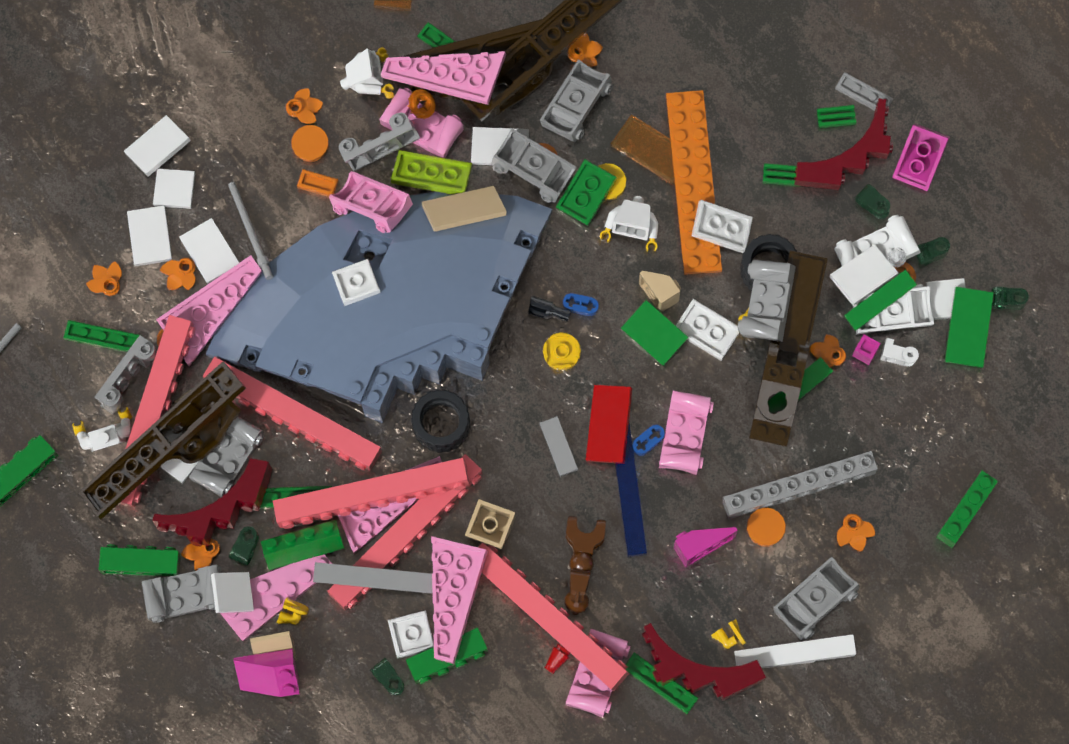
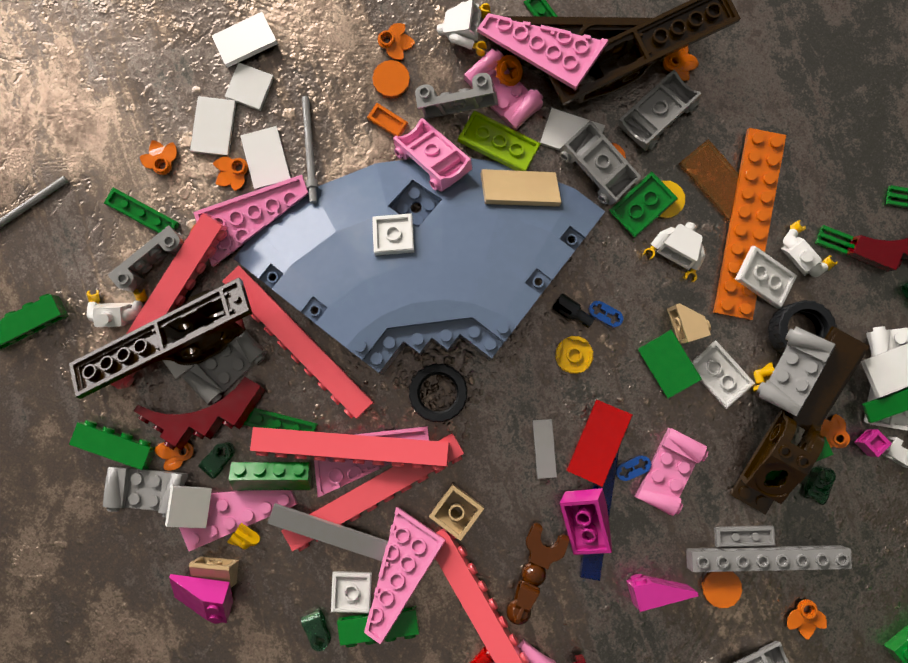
camera: 15 degrees right, 10 degrees up
none -> dark pink slope [560,488,612,555]
none -> light grey tile [714,525,775,547]
none -> white torso [781,220,837,277]
none -> clear green piece [802,466,836,505]

